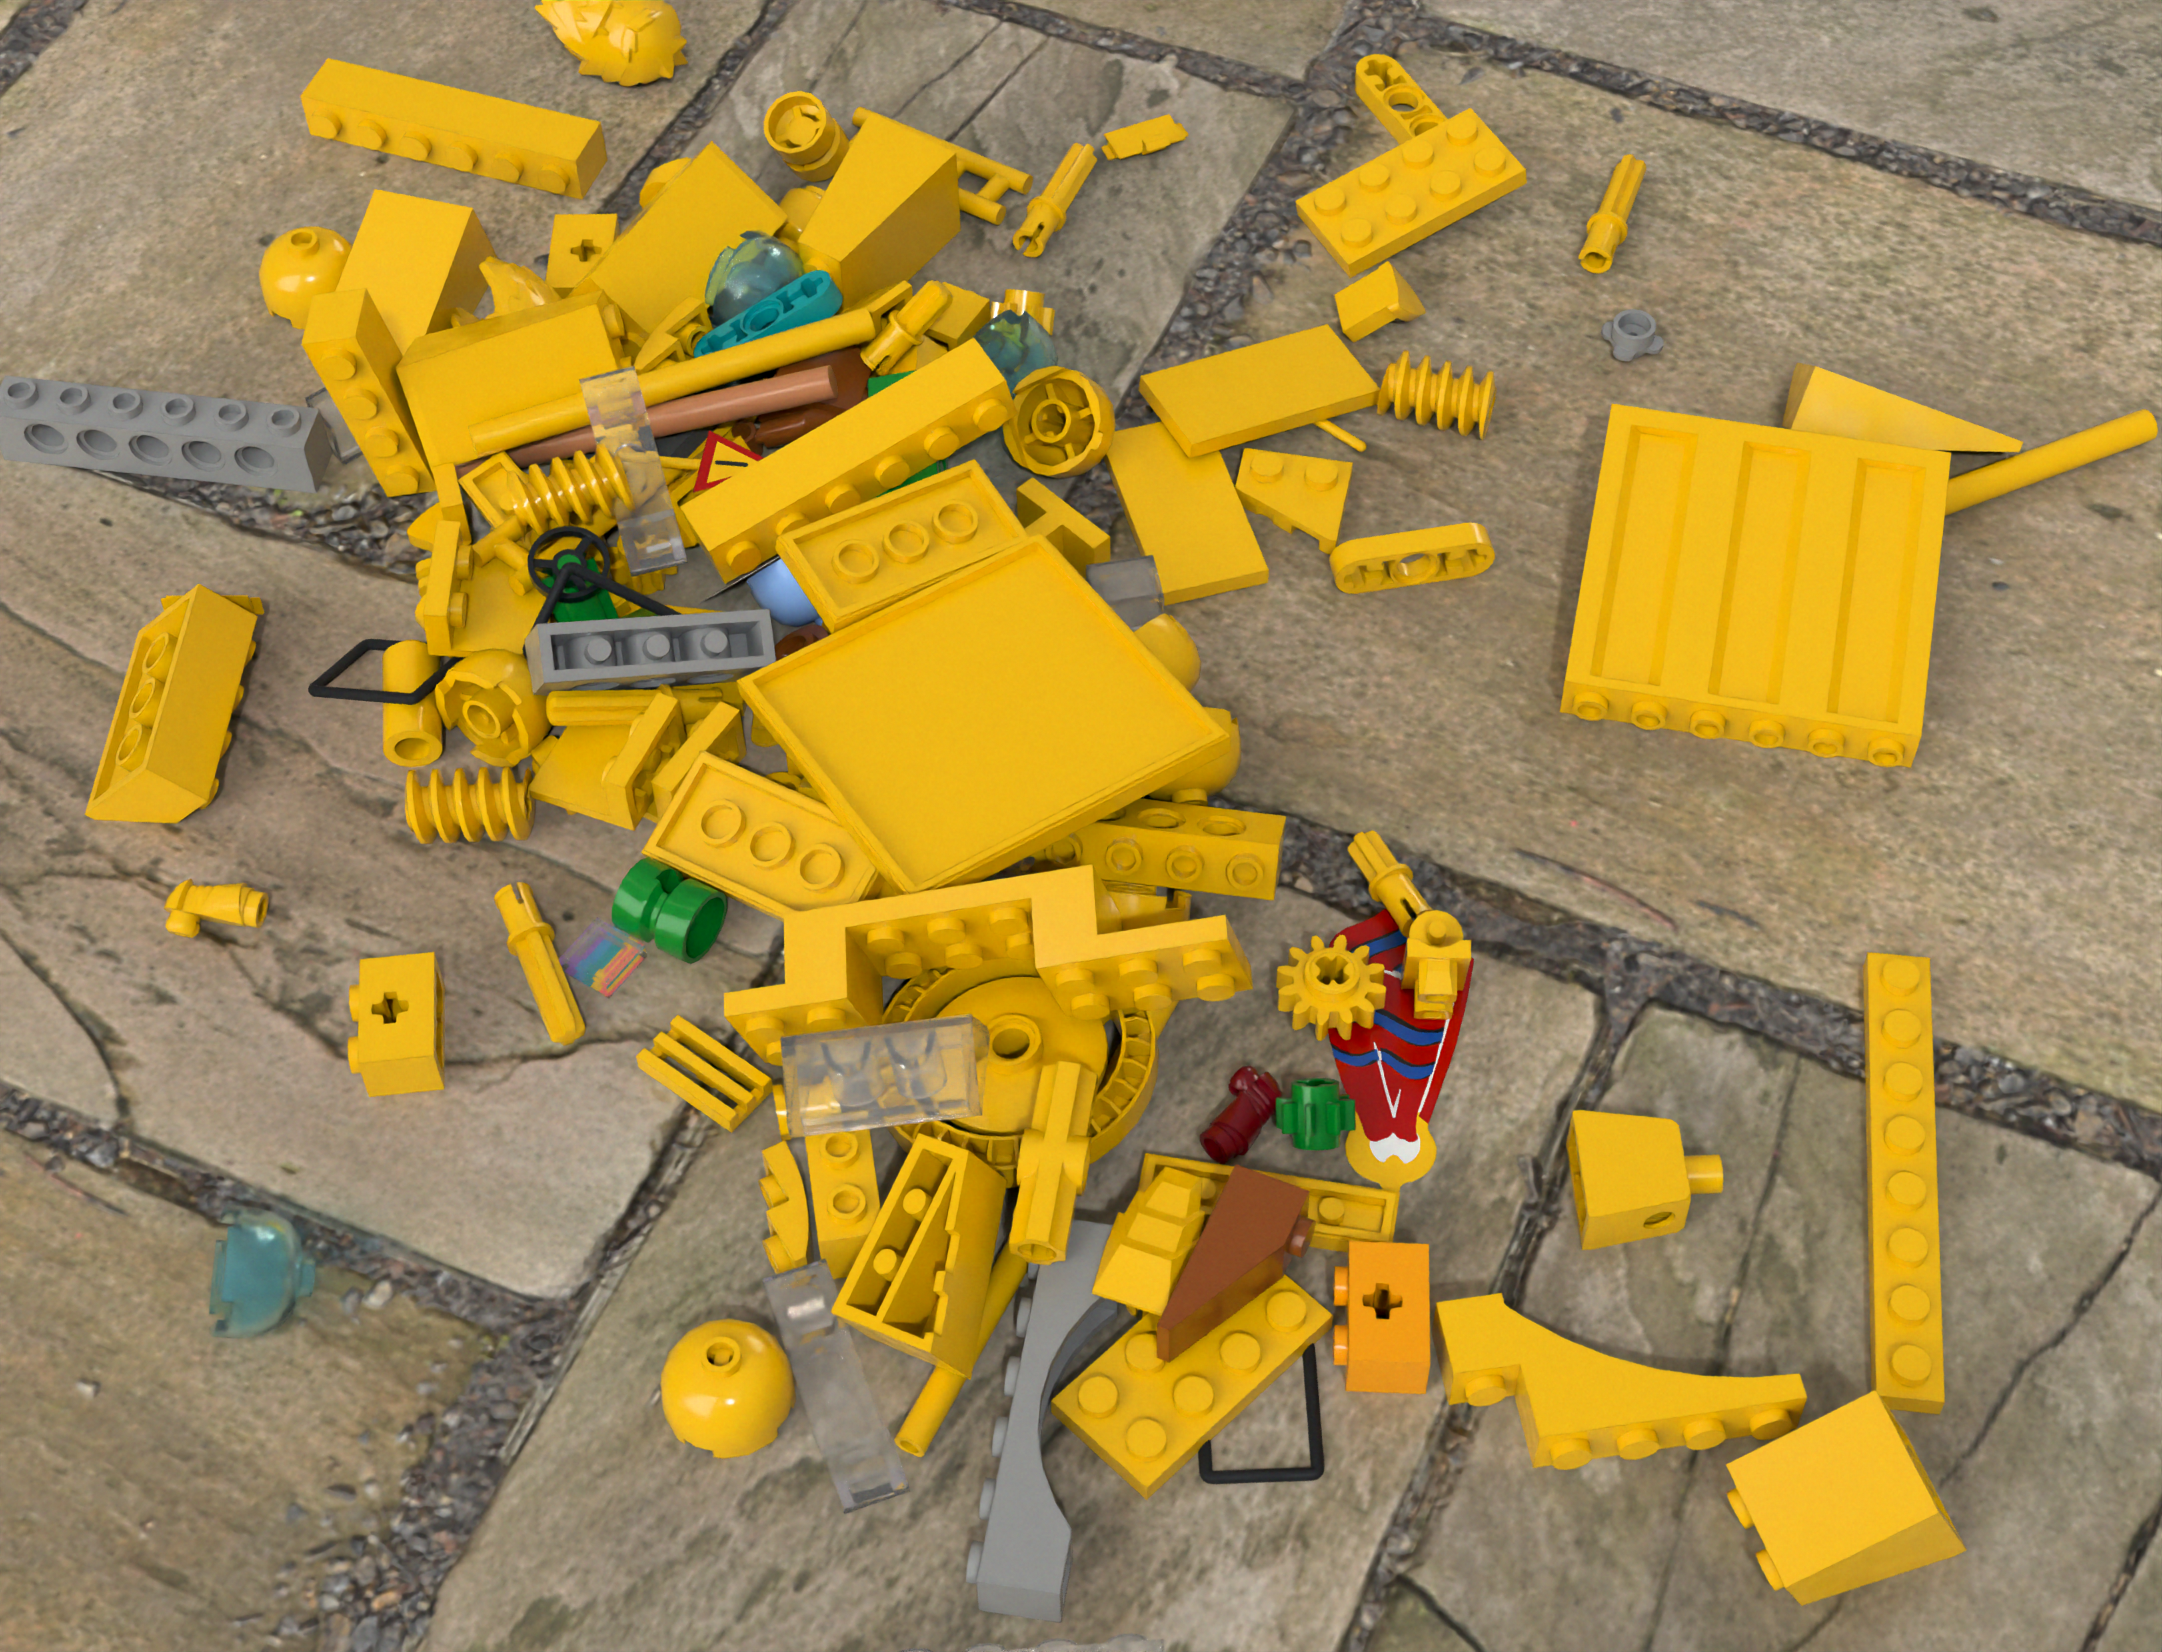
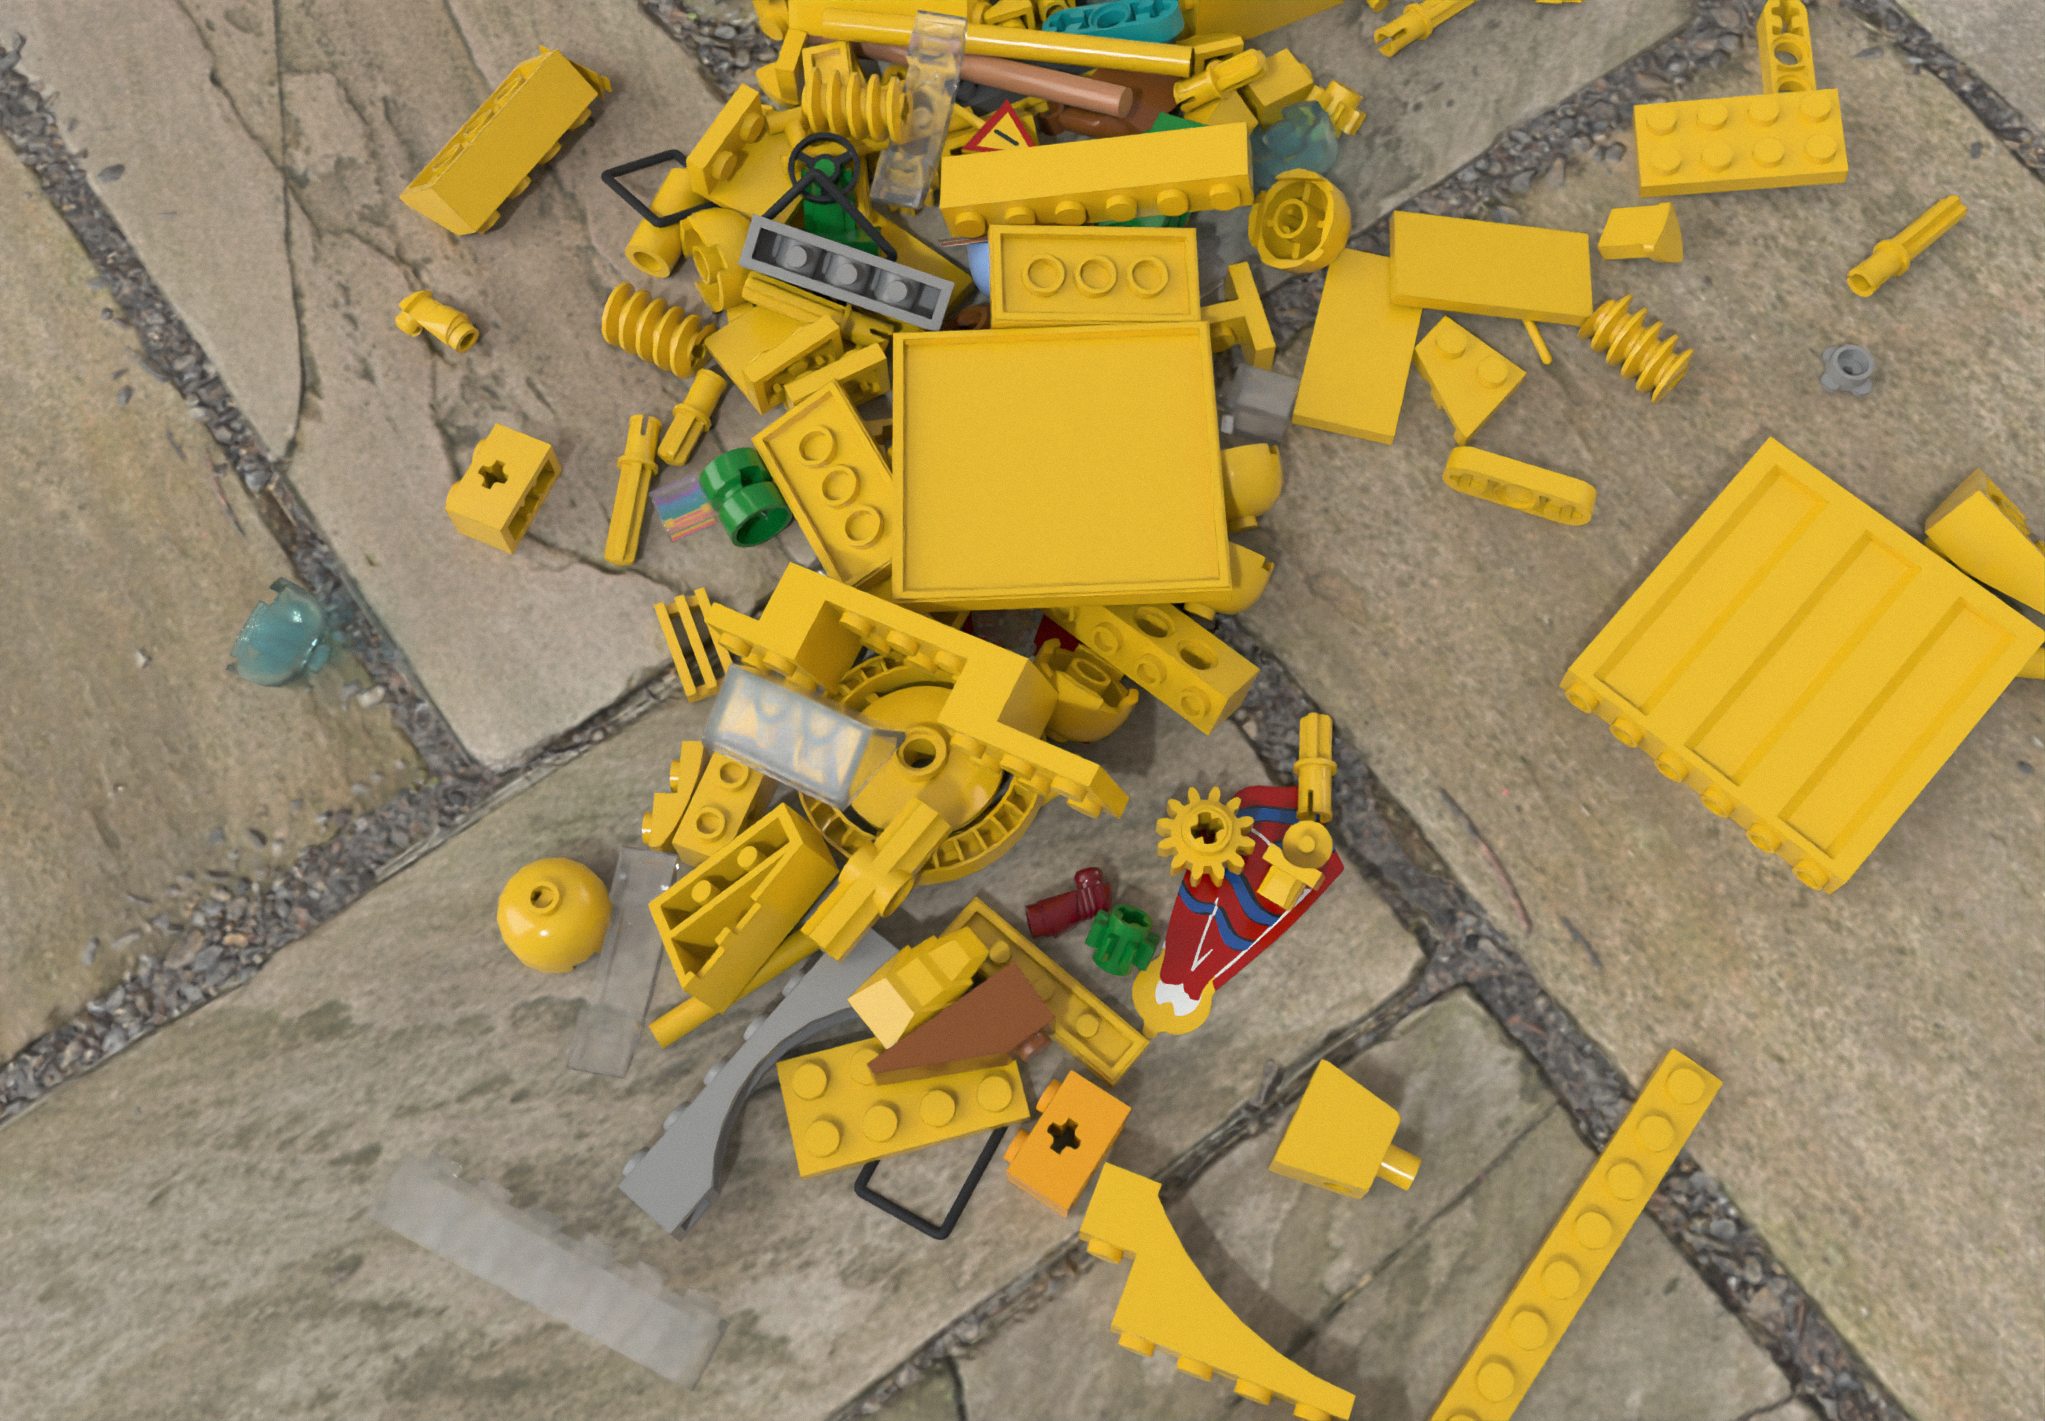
camera: 30 degrees right, 15 degrees up
none -> yellow axle [657,369,727,467]

